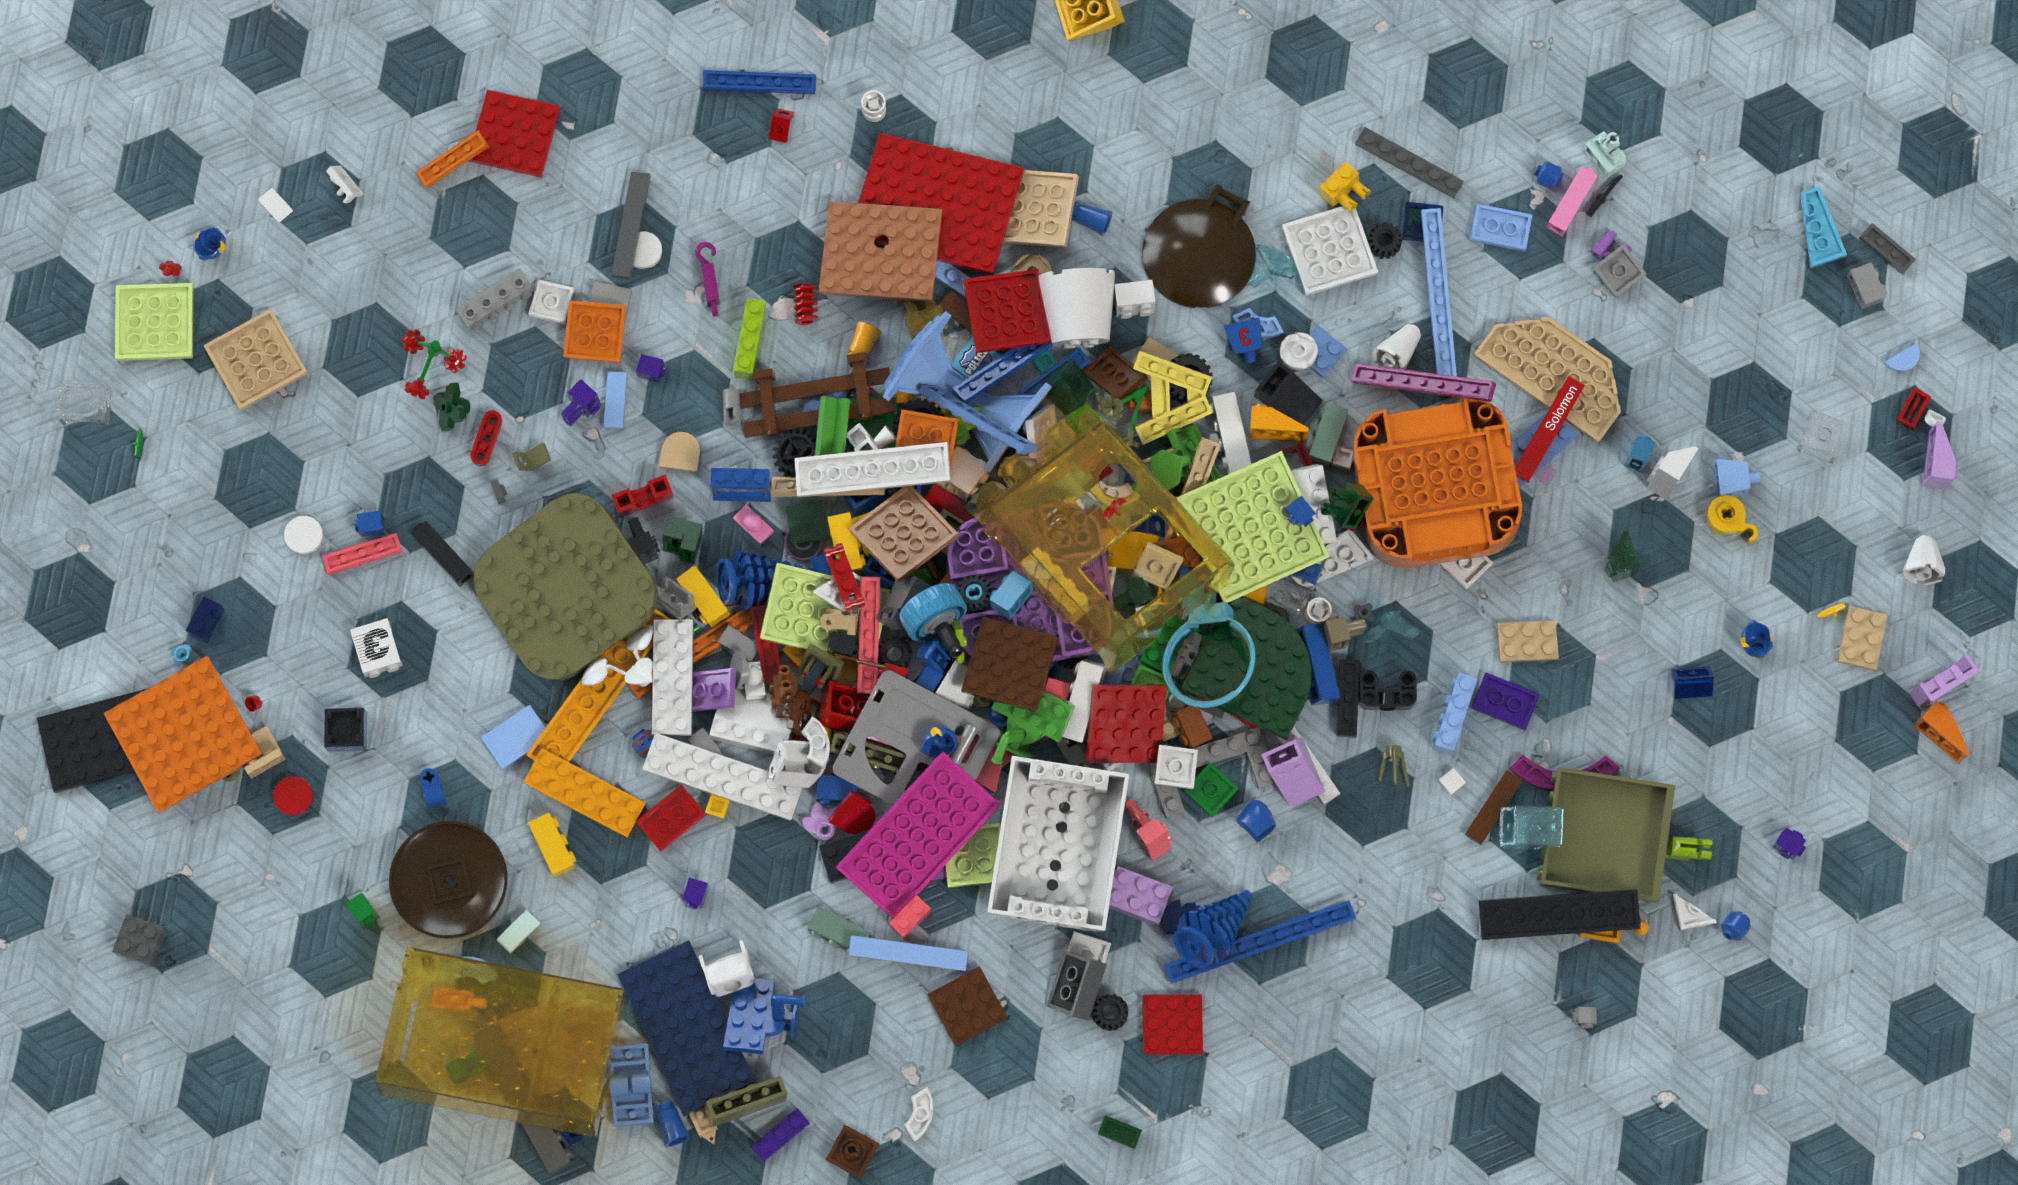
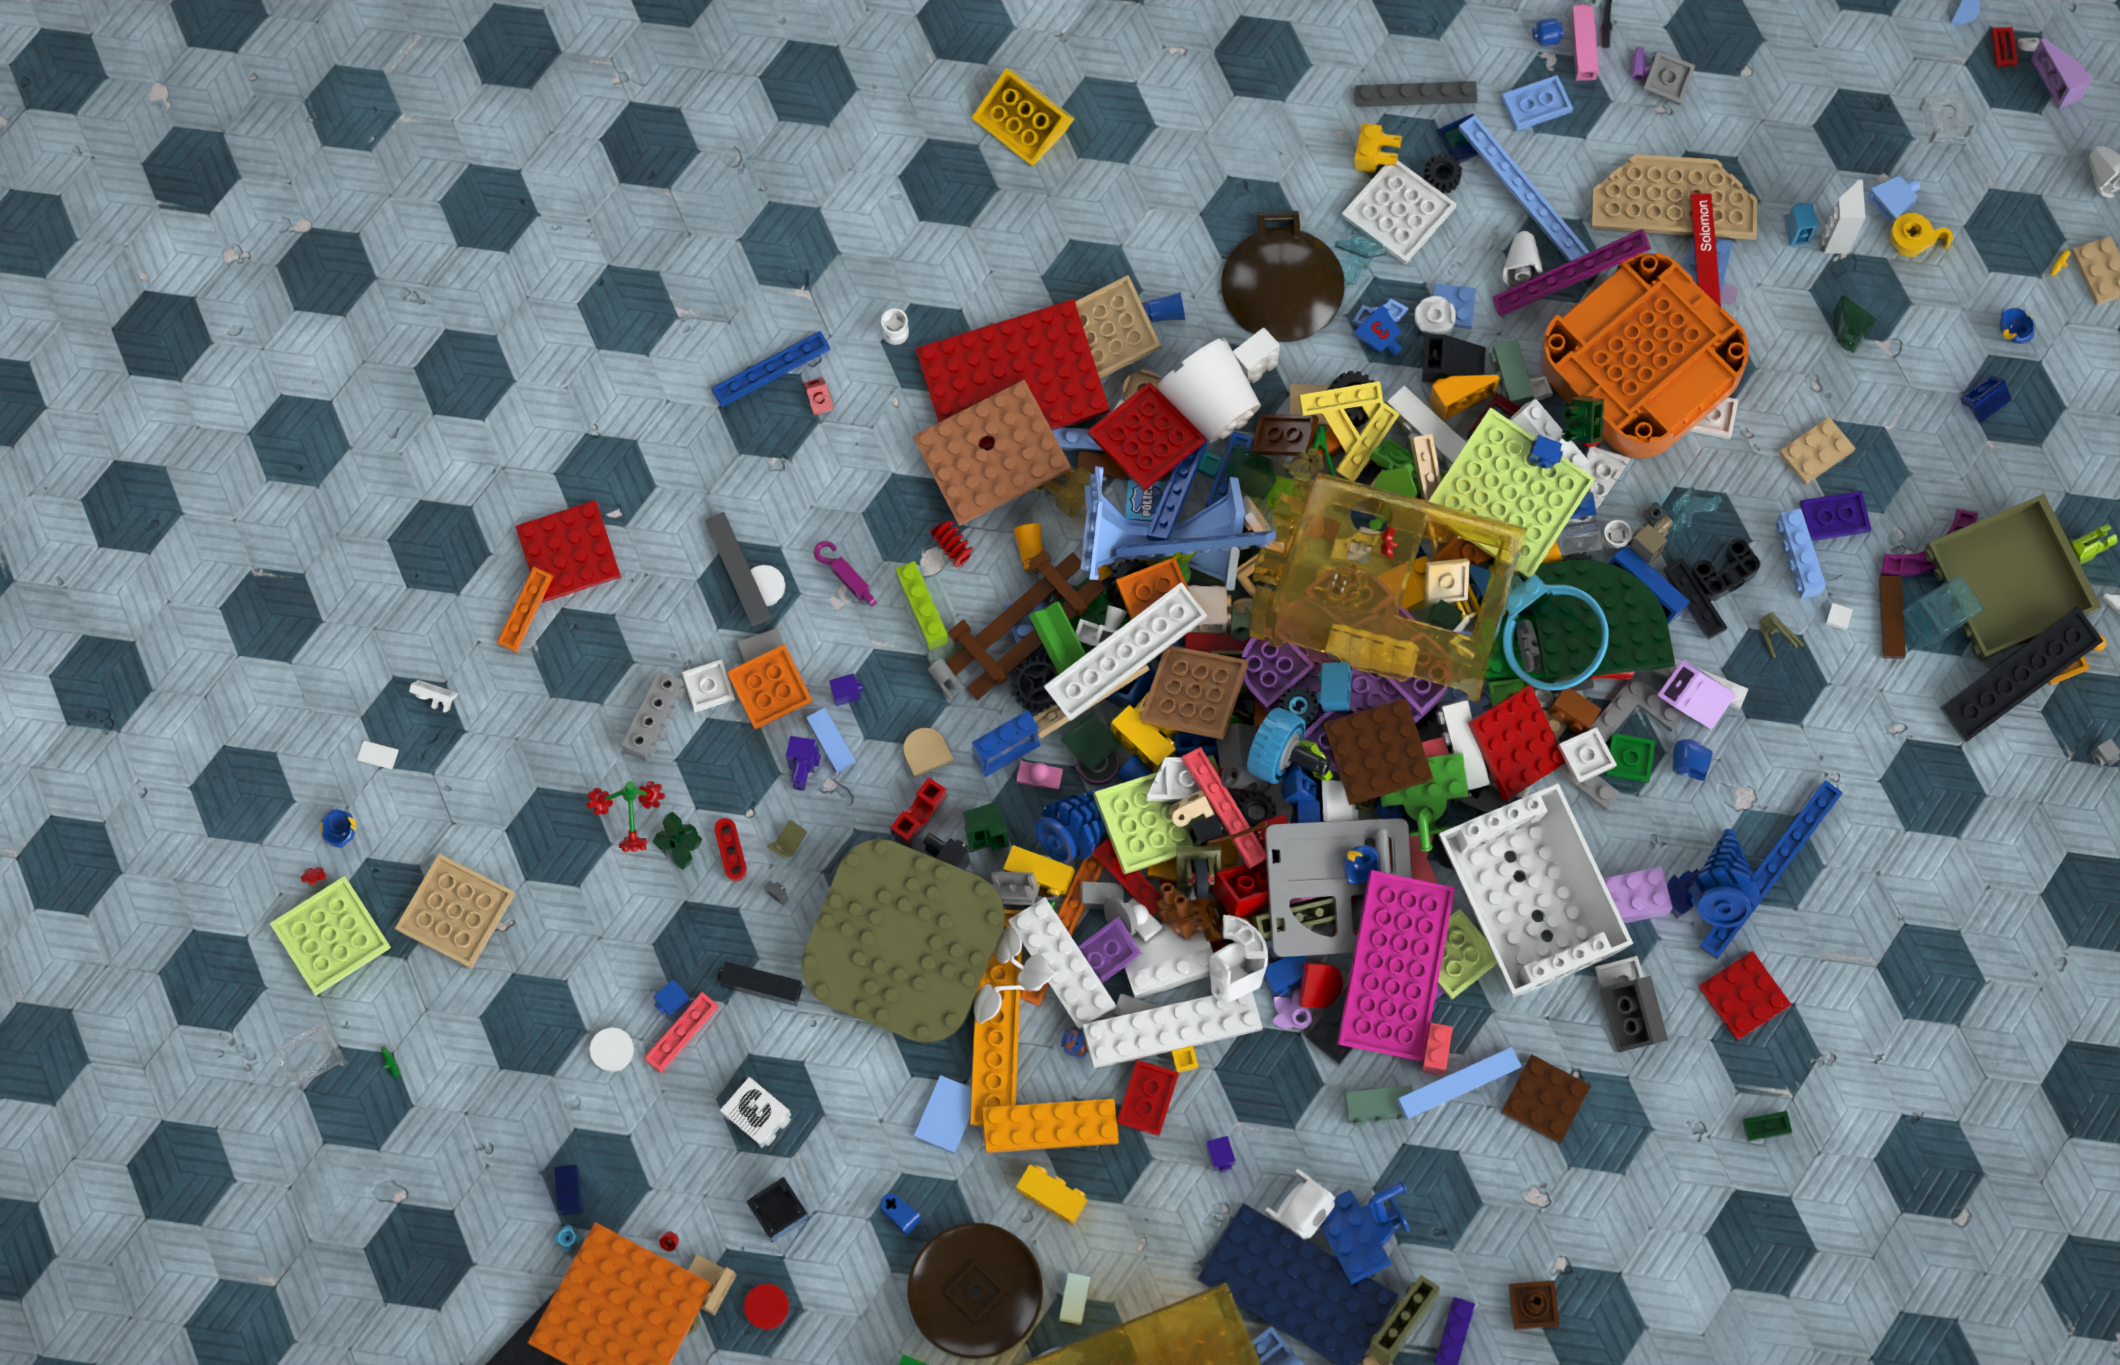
camera: 30 degrees left, 5 degrees down
red plate [823,543,865,612] -> none
white tile [904,1087,933,1142] -> none
black tyre [1093,994,1129,1031] -> none
coral brick [1124,799,1172,862] -> none

